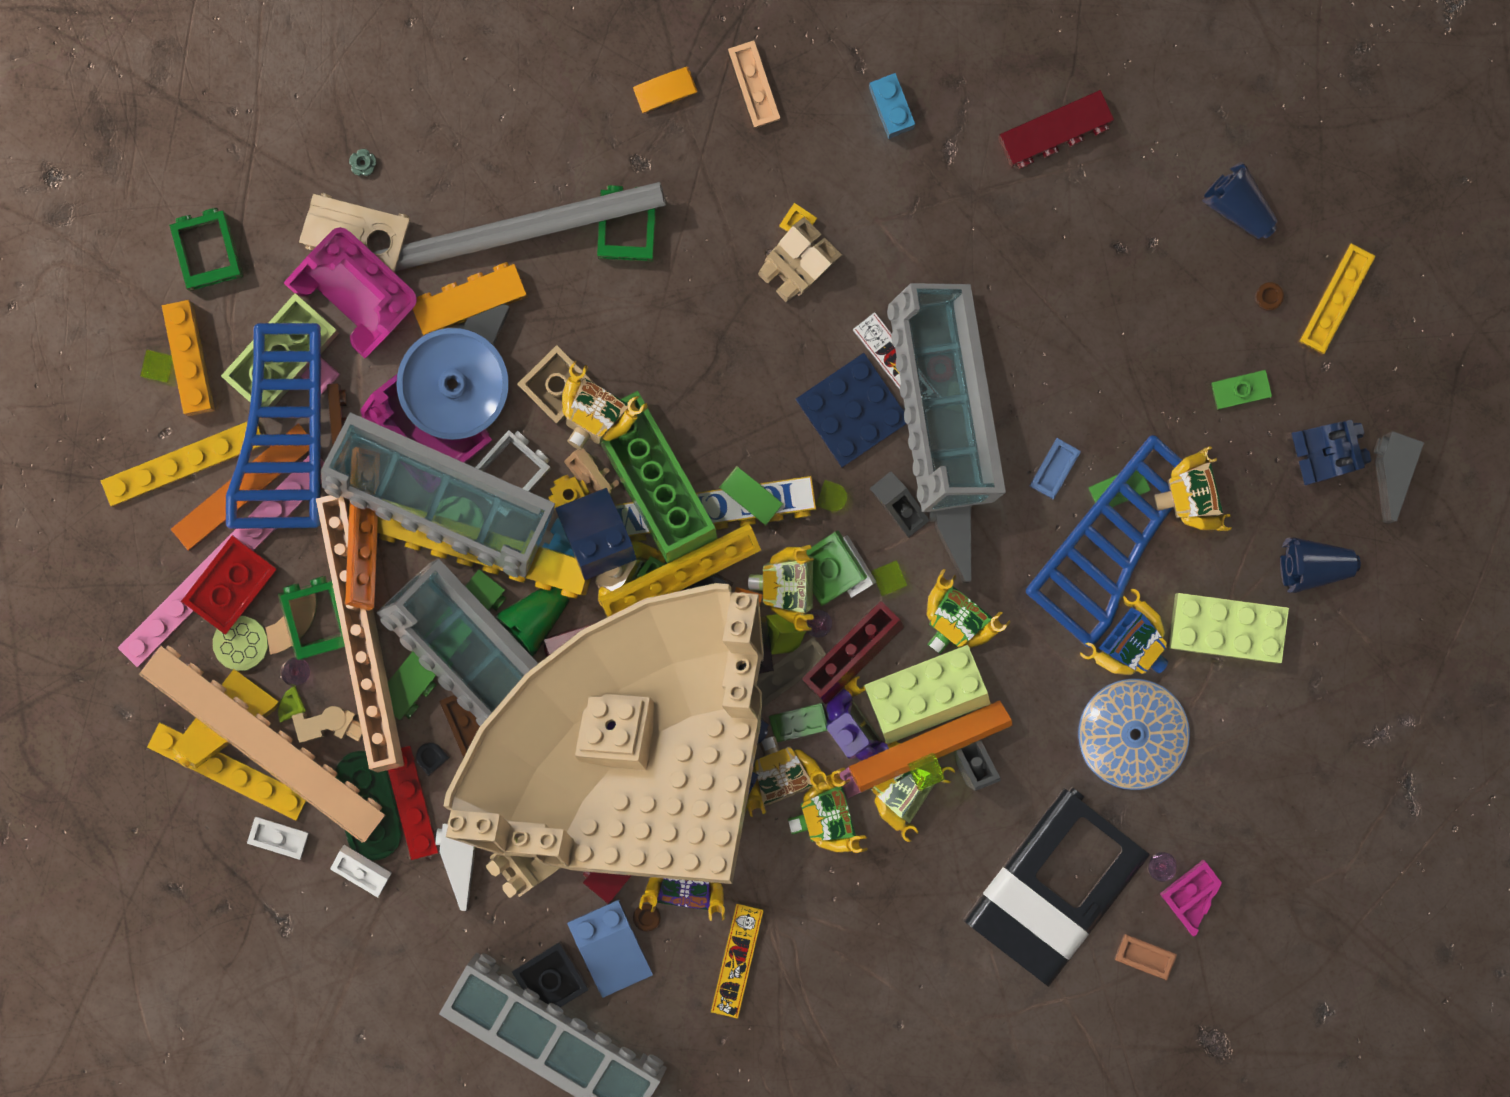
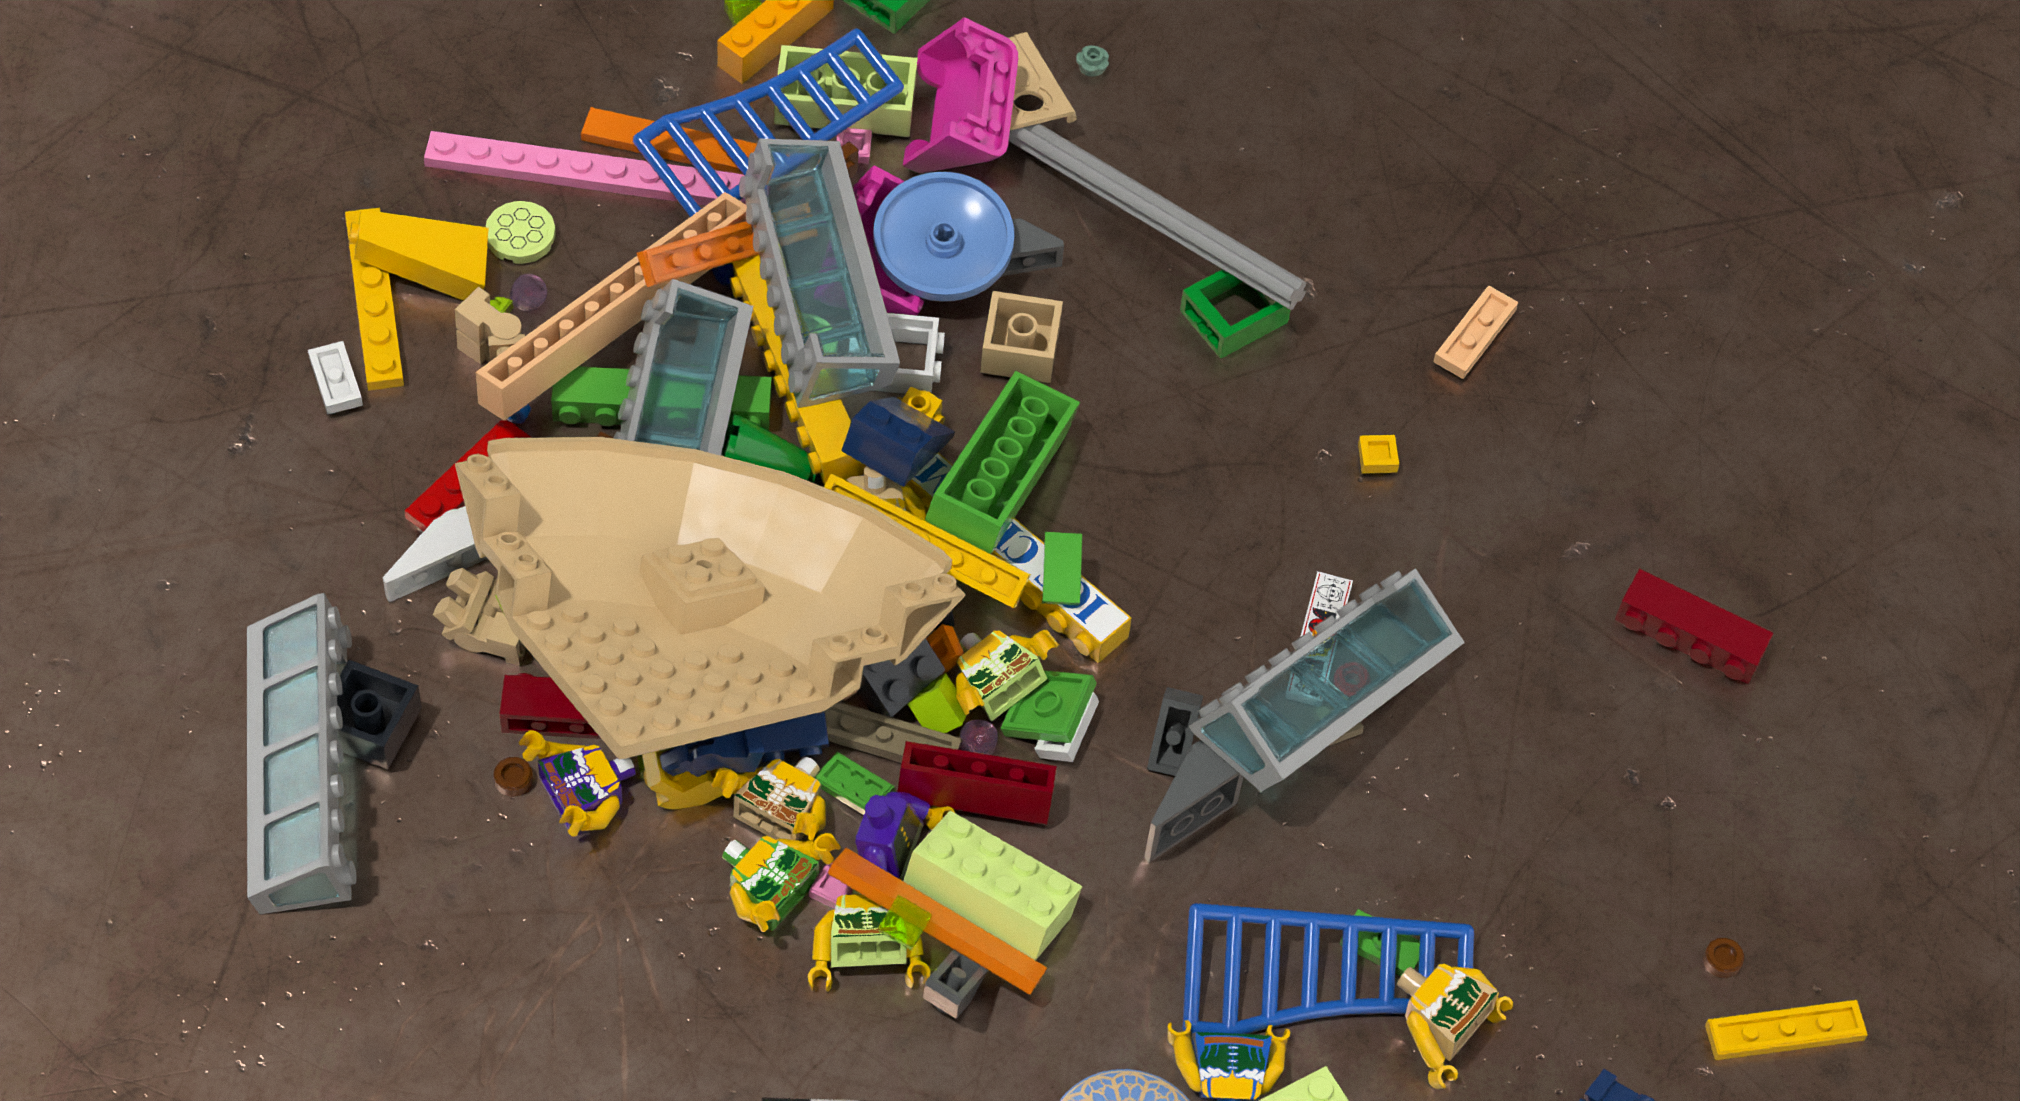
camera: 45 degrees right, 30 degrees down
yellow plate [100,421,262,507] -> none
light nougat brick [139,646,385,842] -> none
red plate [181,535,277,635] -> none
light nougat tile [265,593,317,655] -> none
green window [278,576,345,660] -> none
white plate [330,845,392,897] -> none
dark green tile [335,751,403,860] -> none
light orange brick [413,262,528,336] -> none
torso [562,361,648,450] -> none
light nougat plate [564,448,619,494] -> none
medium blue slope [567,899,653,998] -> none
light orange slope [633,66,698,113] -> none
tile [711,903,763,1019] -> none
tan hips [758,217,842,302] -> none
dark blue plate [795,353,907,468] -> none
clear neon green tile [816,480,847,511] -> none
dark azure brick [869,73,915,139] -> none
clear neon green tile [871,560,907,596] -> none
torso [926,569,1010,654] -> none
medium blue tile [1029,438,1081,500] -> none
dark blue cone [1202,162,1278,239] -> none
bright green plate [1211,370,1272,410] -> none

